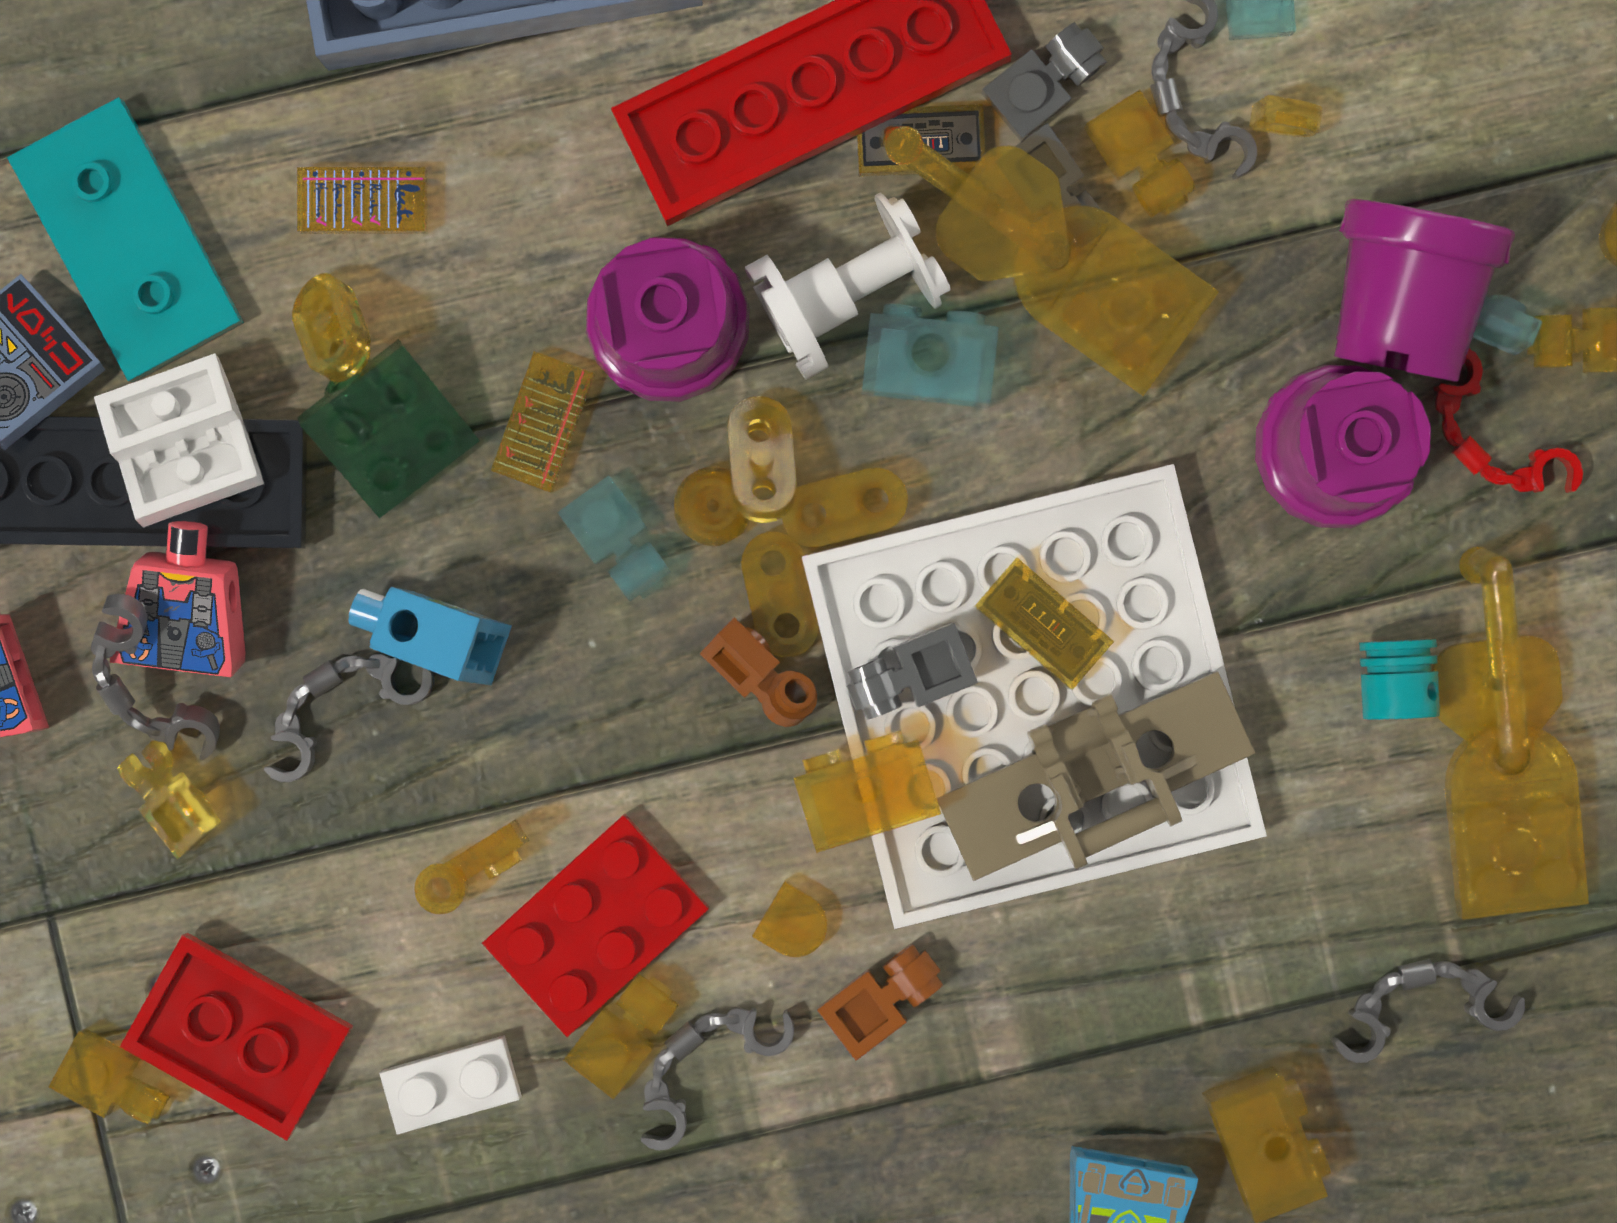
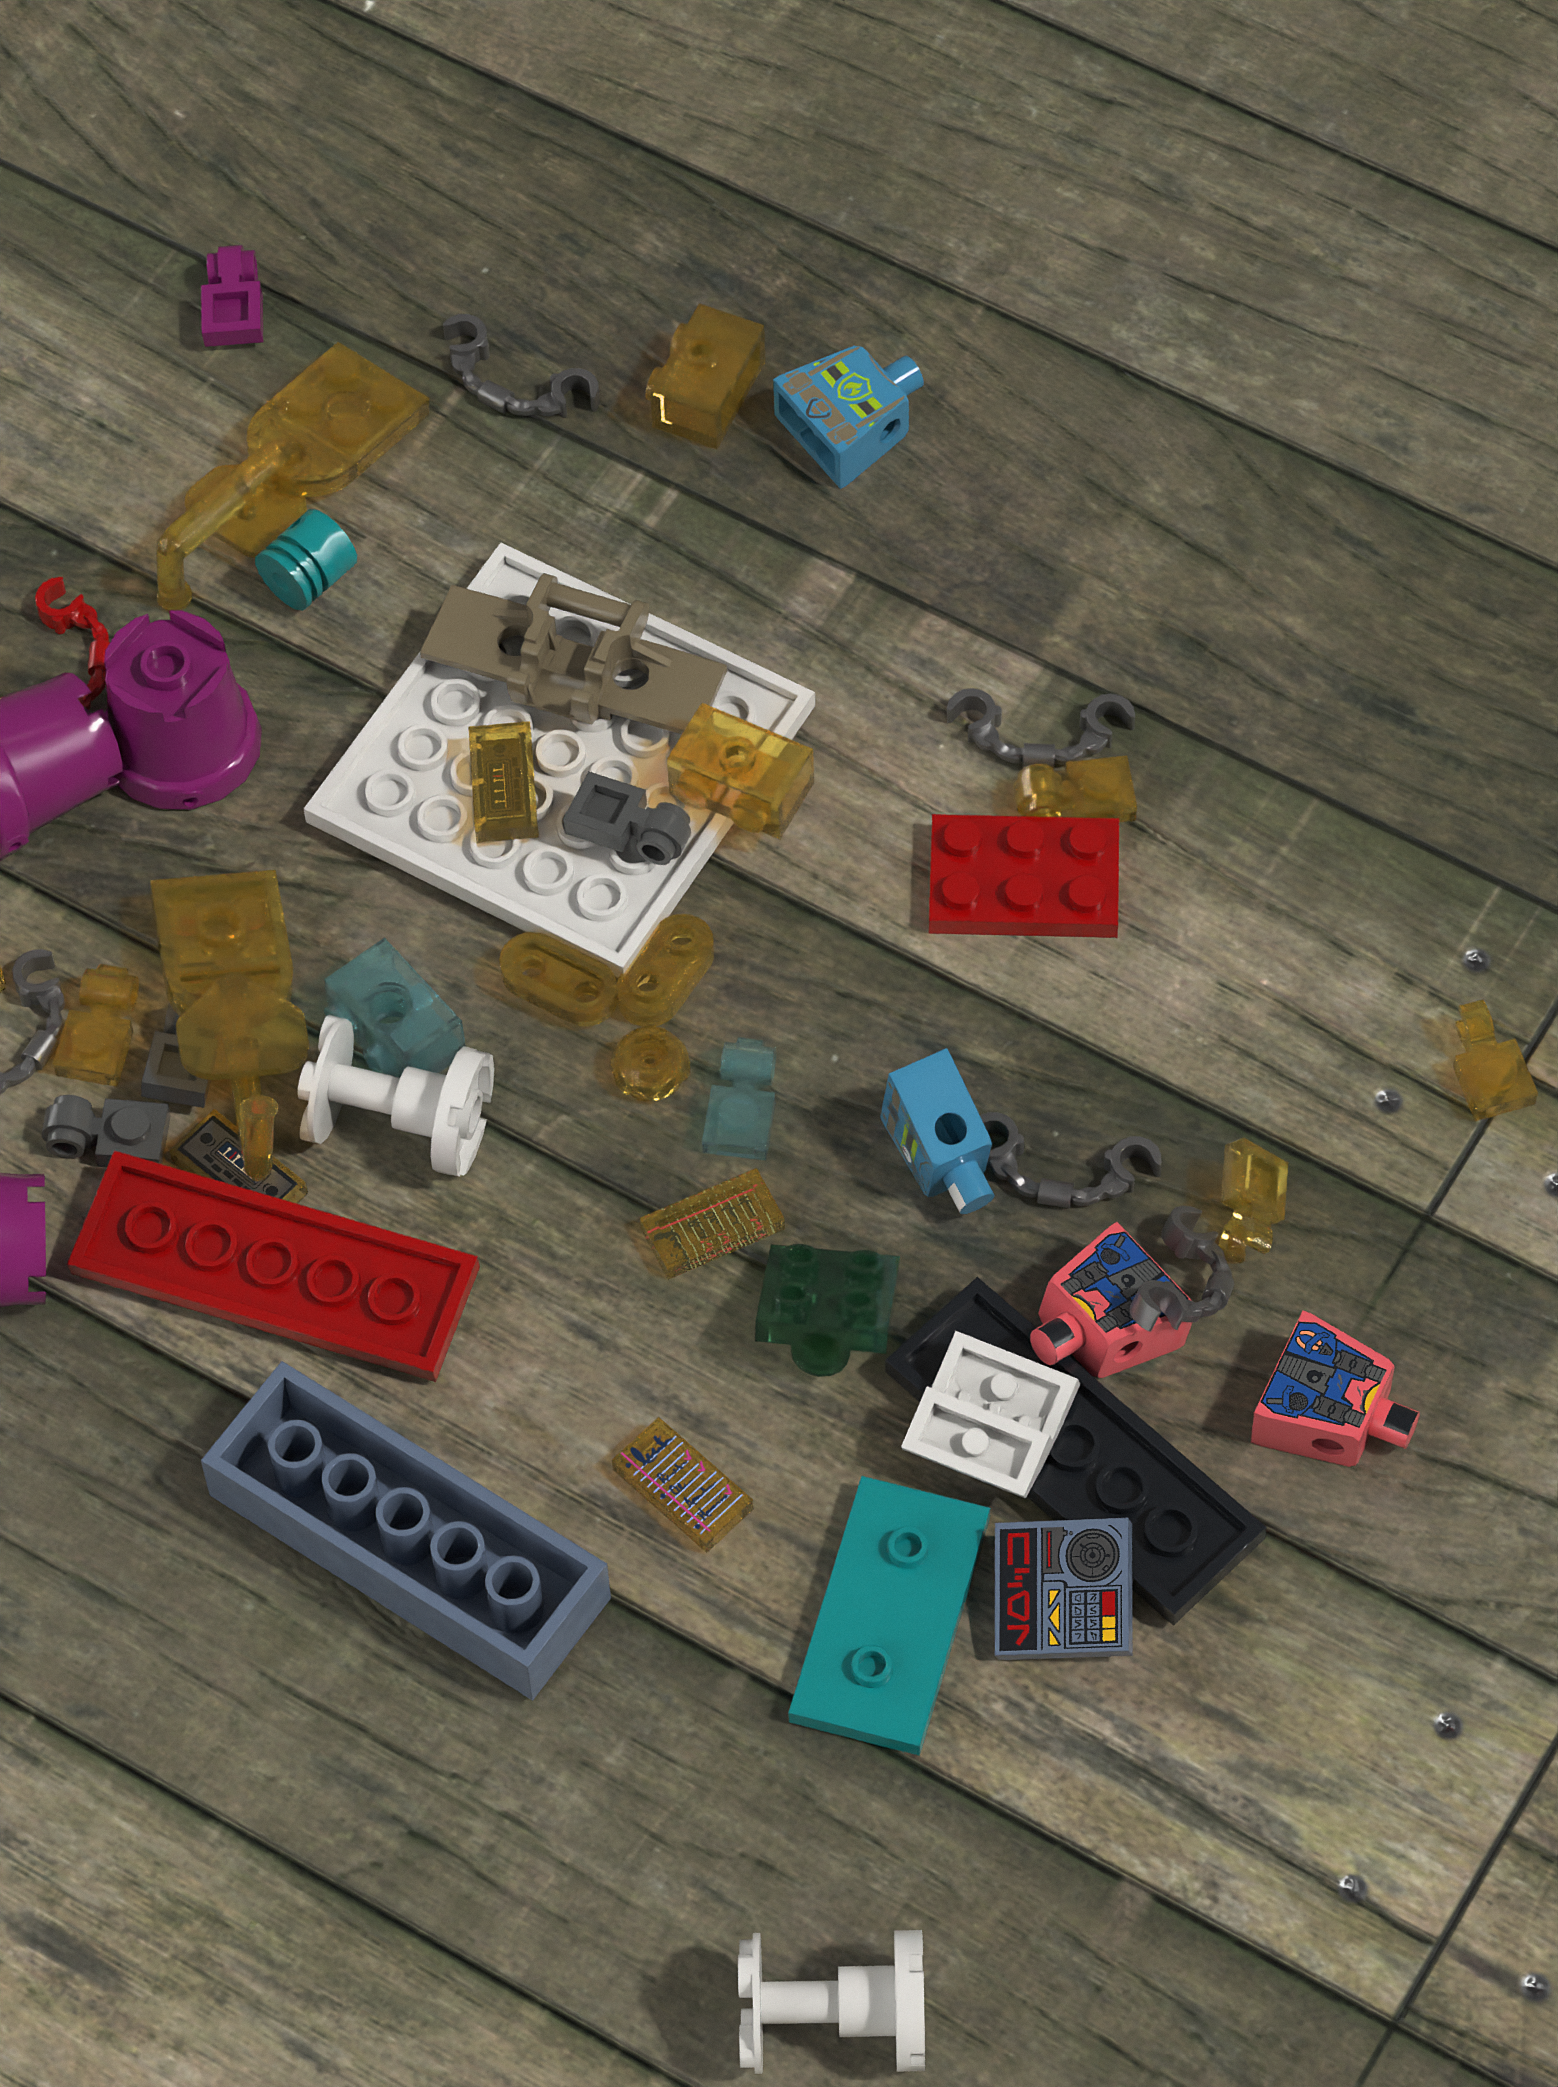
camera: 135 degrees left, 30 degrees down
red plate [120,932,353,1141] -> none
clear yellow plate [292,273,371,383] -> none
white plate [379,1035,522,1135] -> none
clear yellow plate [414,819,529,914] -> none
magenta piece [585,237,750,402] -> none
dark orange plate [700,617,817,727] -> none
clear yellow plate [727,396,797,523] -> none
clear yellow tile [752,880,827,957] -> none
dark orange plate [817,943,943,1061] -> none

